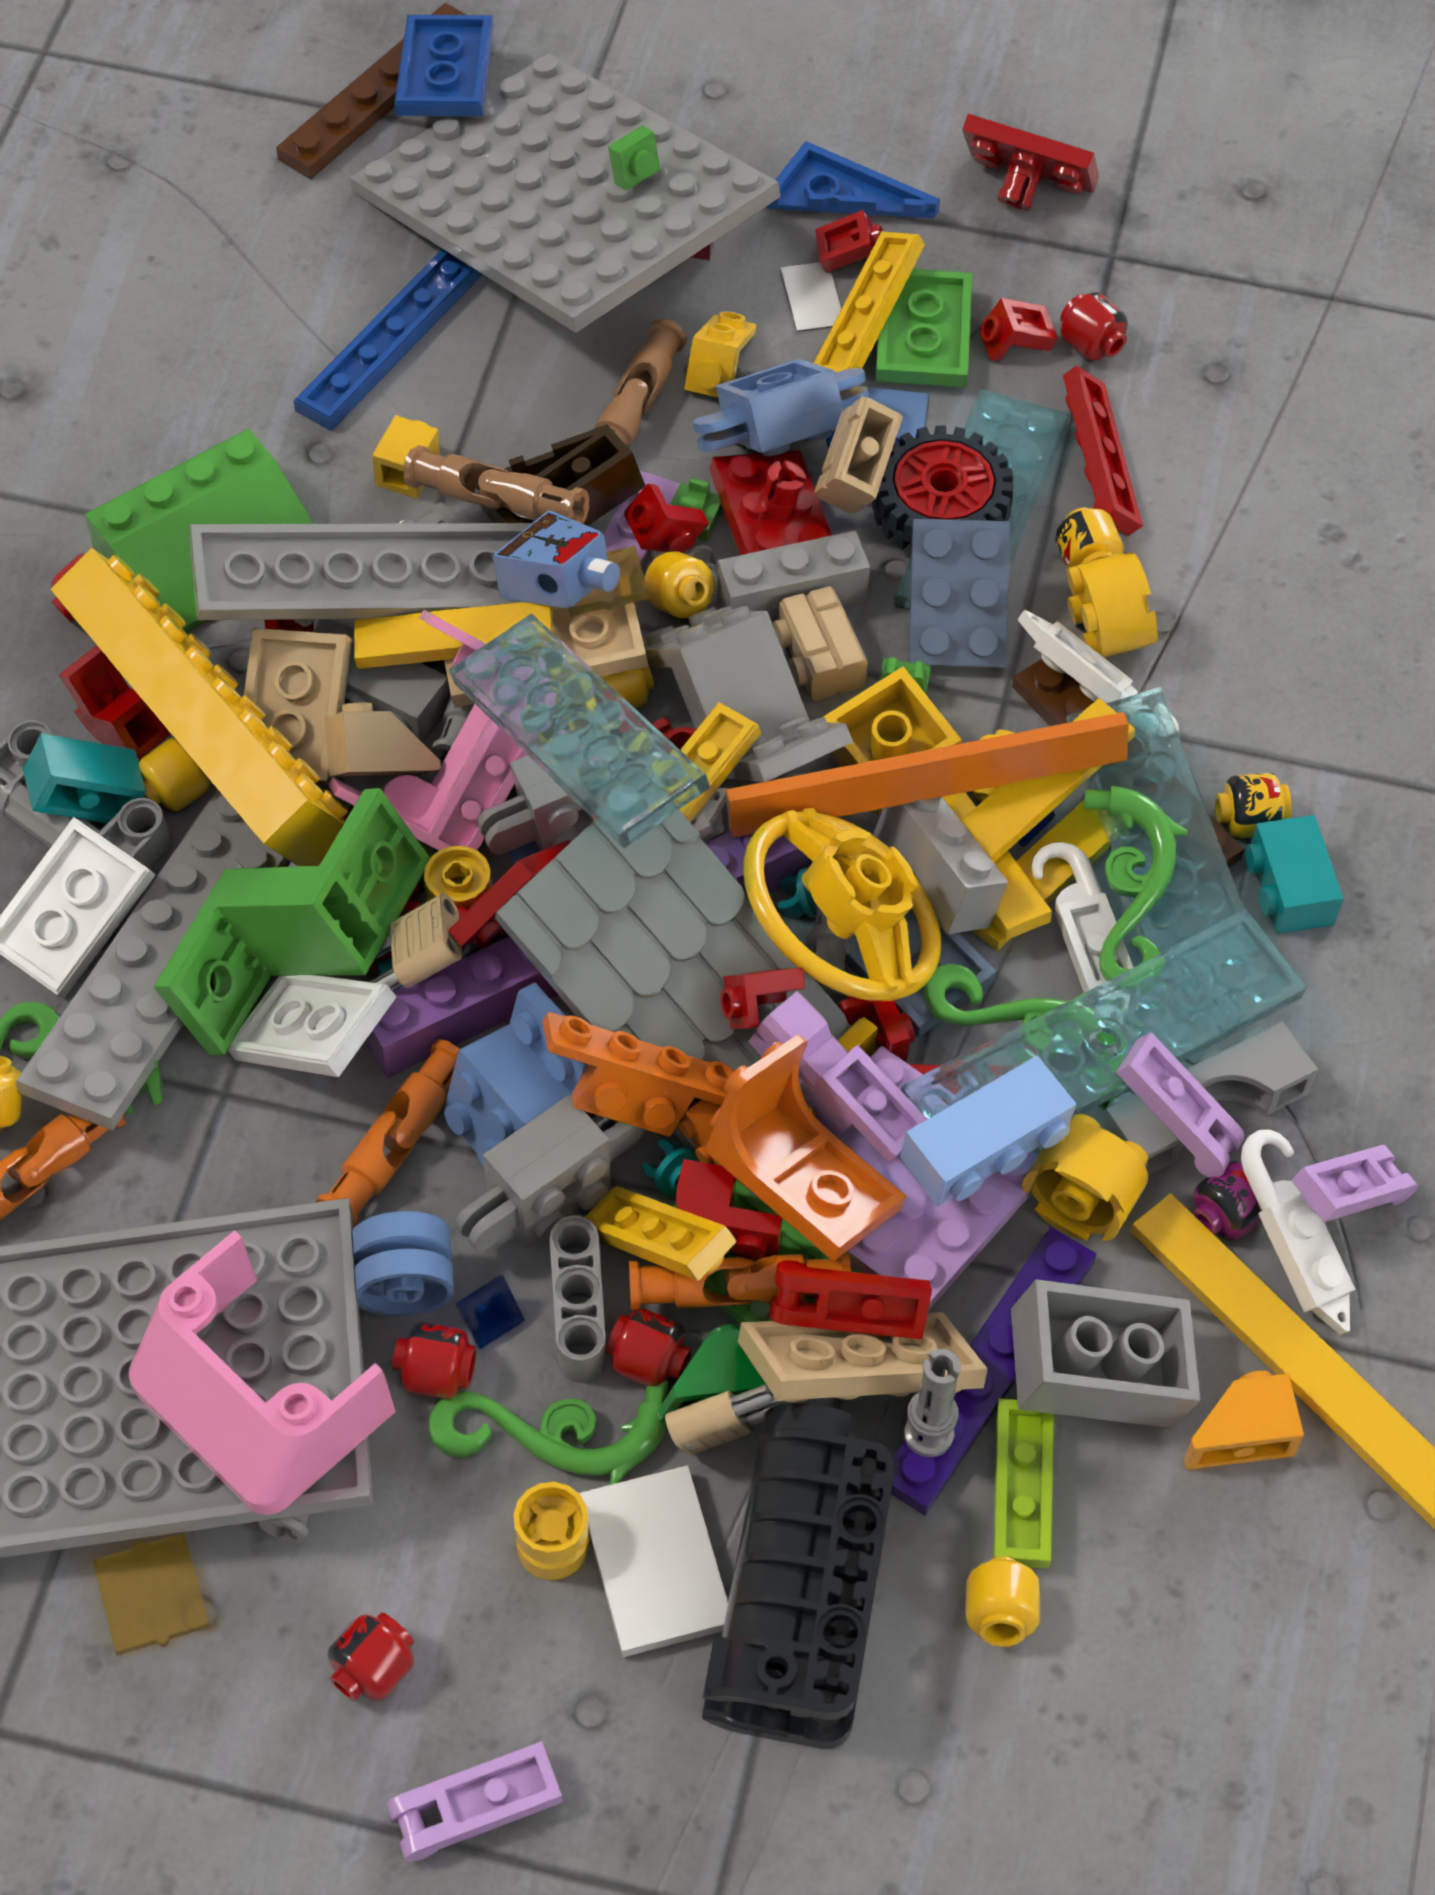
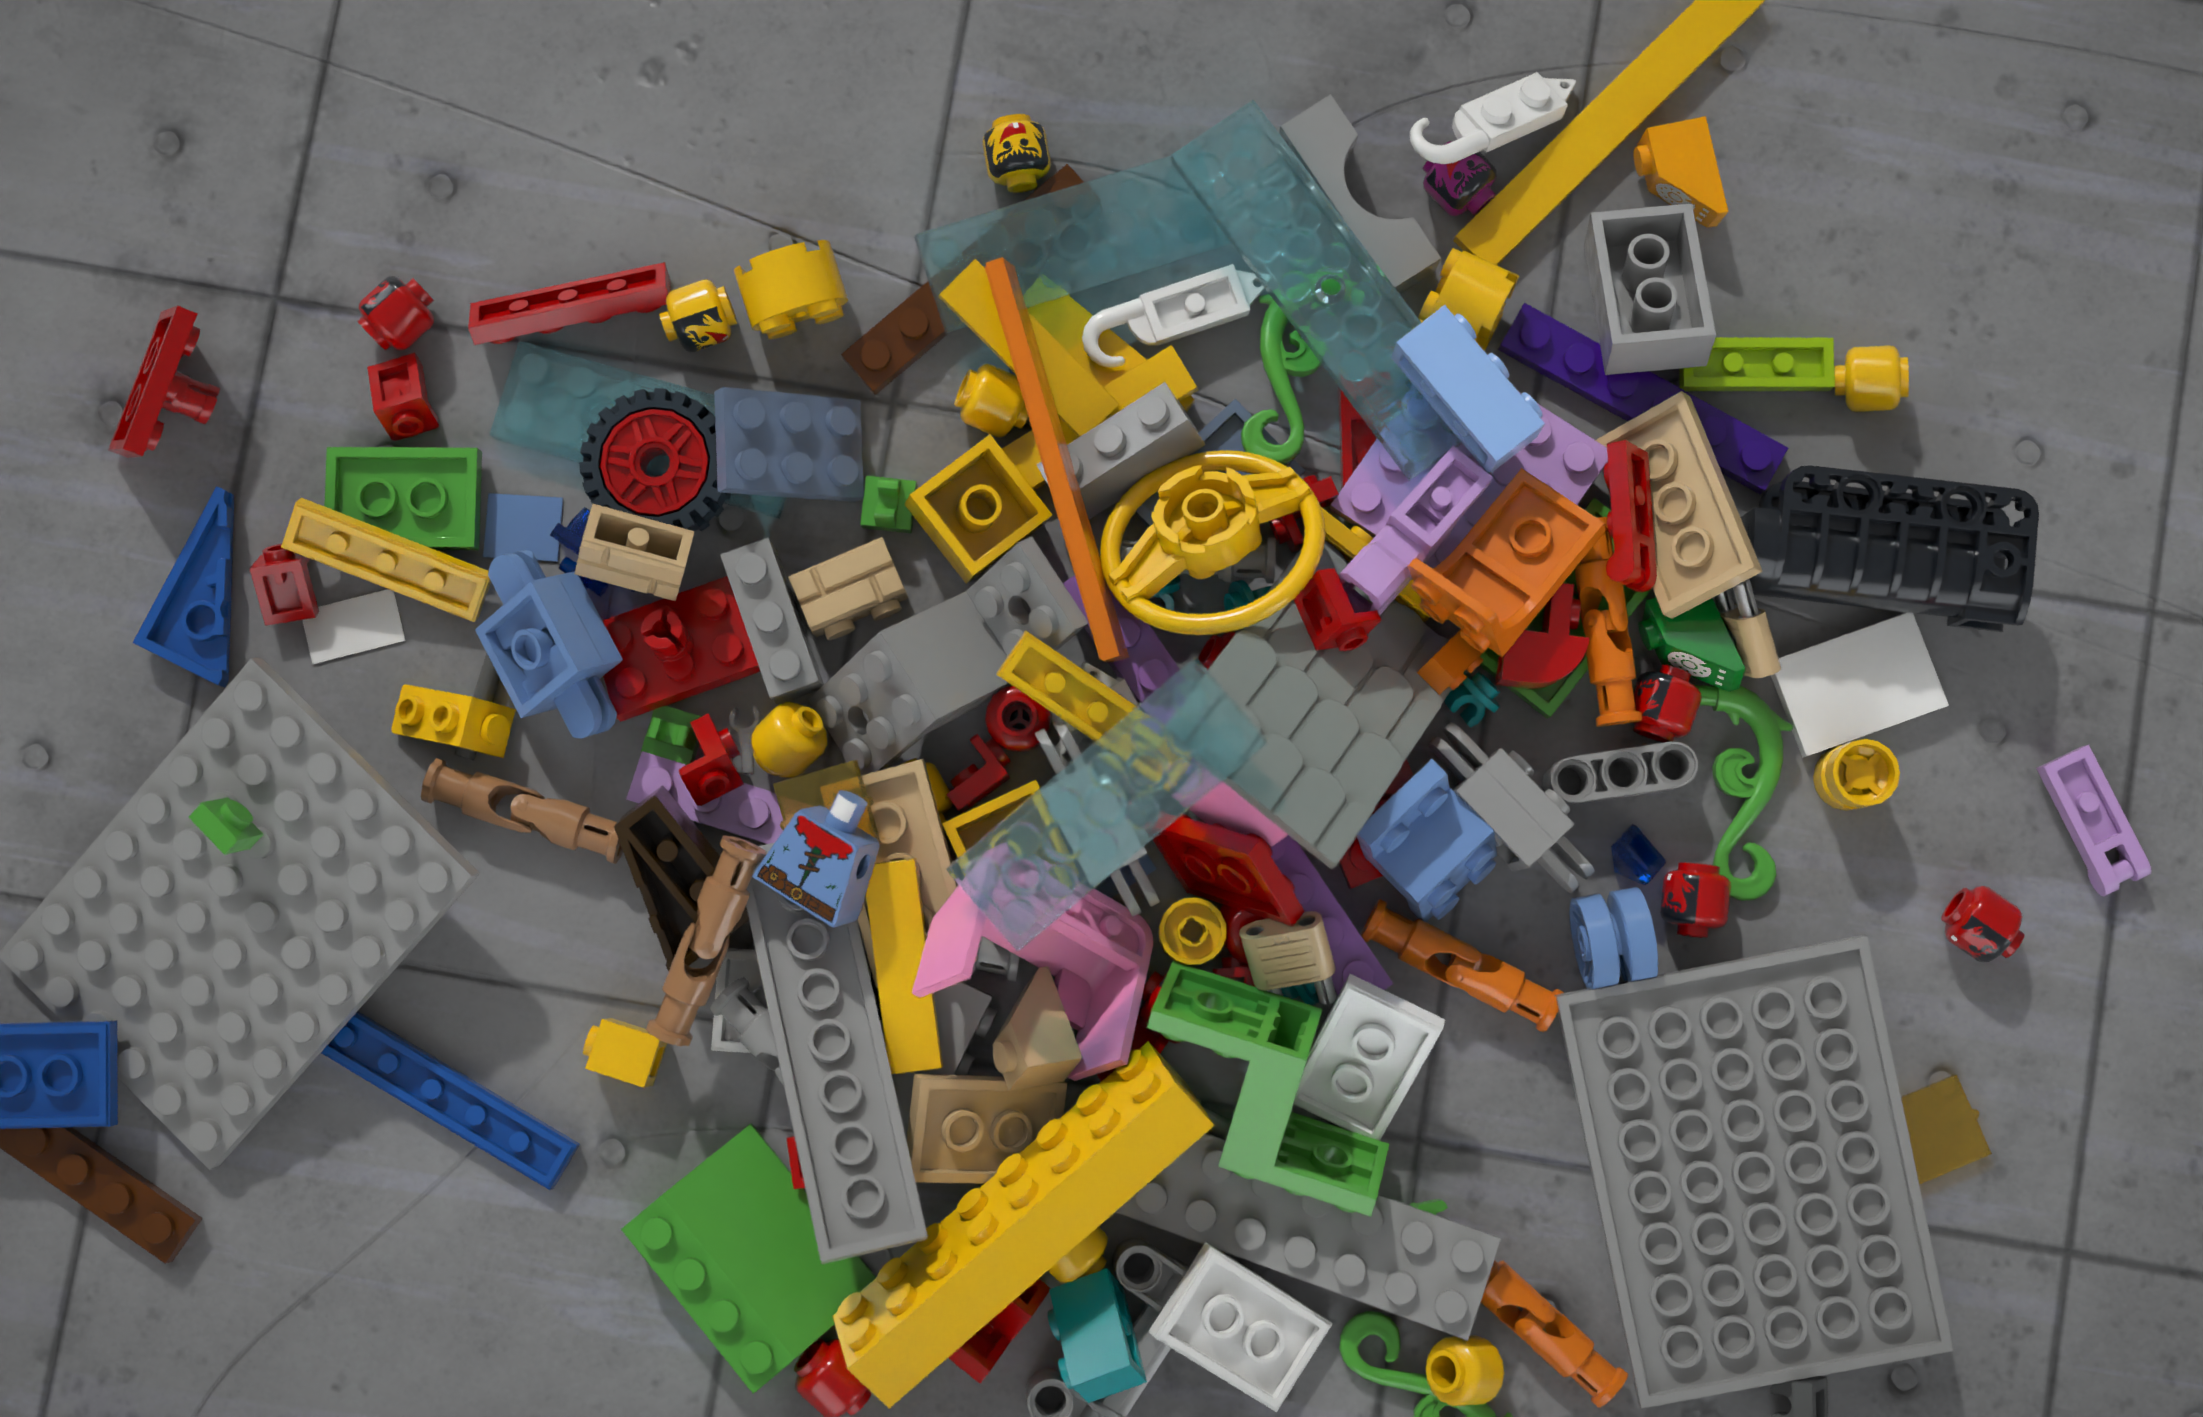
camera: 90 degrees left, 25 degrees up
bright pink windscreen [129,1230,396,1515] -> none
orange bracket [542,1012,735,1137] -> none
yellow plate [584,1186,737,1281] -> none
light grey pin [904,1349,961,1457] -> none
white plate [1017,610,1179,739] -> none
bright green plant [1084,786,1188,993] -> none
lavender plate [1116,1032,1245,1178] -> none
teal brick [1245,815,1344,934] -> none
lavender plate [1291,1145,1419,1222] -> none

